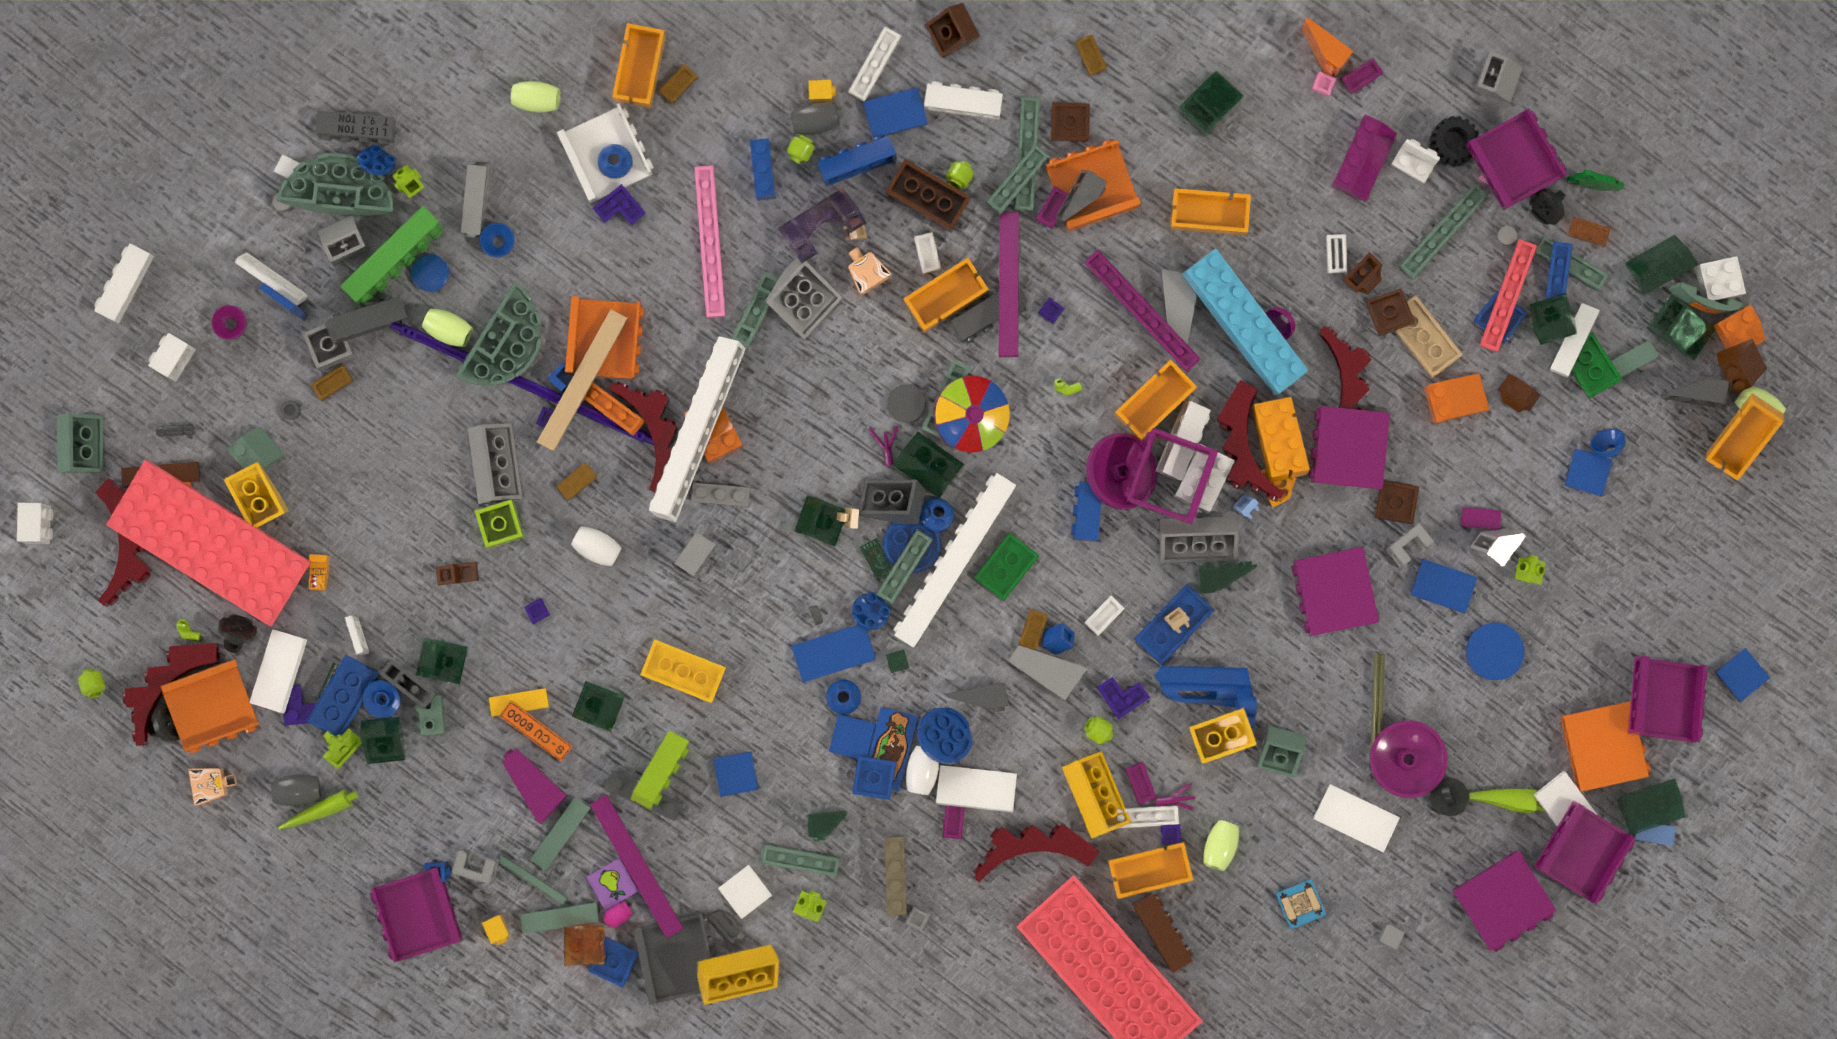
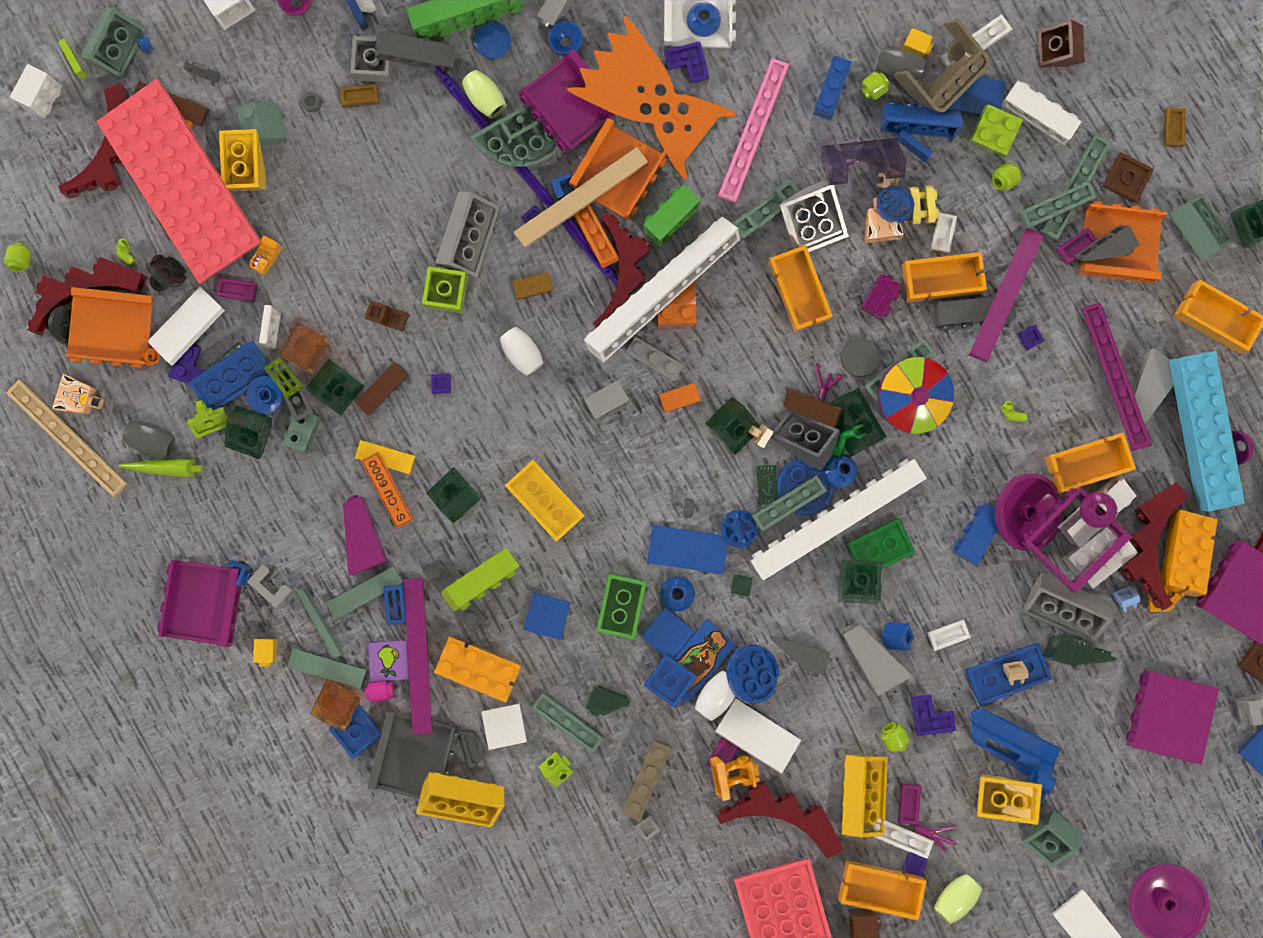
camera: 30 degrees right, 0 degrees up
reddish brown brick [886,159,971,233] -> none
pearl gold tile [1018,609,1048,651] -> none
olive axle [1371,653,1385,746] -> none
none -> tan tile [6,379,129,498]
none -> lime tile [58,38,88,79]
none -> blue bush [136,34,154,54]
none -> orange plate [141,347,160,366]
none -> magenta tile [216,277,258,302]
none -> clear neon green tile [264,357,303,399]
none -> clear orange slope [279,323,331,374]
none -> reddish brown tile [354,362,409,416]
none -> blue tile [383,584,406,625]
none -> light orange piece [434,636,523,703]
none -> magenta panel [519,49,616,154]
none -> orange piece [567,16,737,180]
none -> bright green brick [597,574,647,640]
none -> bright green brick [643,184,701,249]
none -> orange tile [659,383,701,413]
none -> light orange tile [710,756,760,801]
none -> light orange piece [768,245,833,333]
none -> reddish brown tile [783,388,842,427]
none -> green arm [833,424,866,457]
none -> clear green slope [838,560,881,604]
none -> magenta brick [860,274,901,320]
none -> tile [876,186,915,223]
none -> dark tan windscreen [893,19,990,113]
none -> blue tile [896,130,933,163]
none -> light yellow brick [908,185,939,224]
none -> lime brick [968,104,1023,157]
none -> magenta piece [1080,492,1118,528]
none -> sand green slope [1170,194,1233,261]

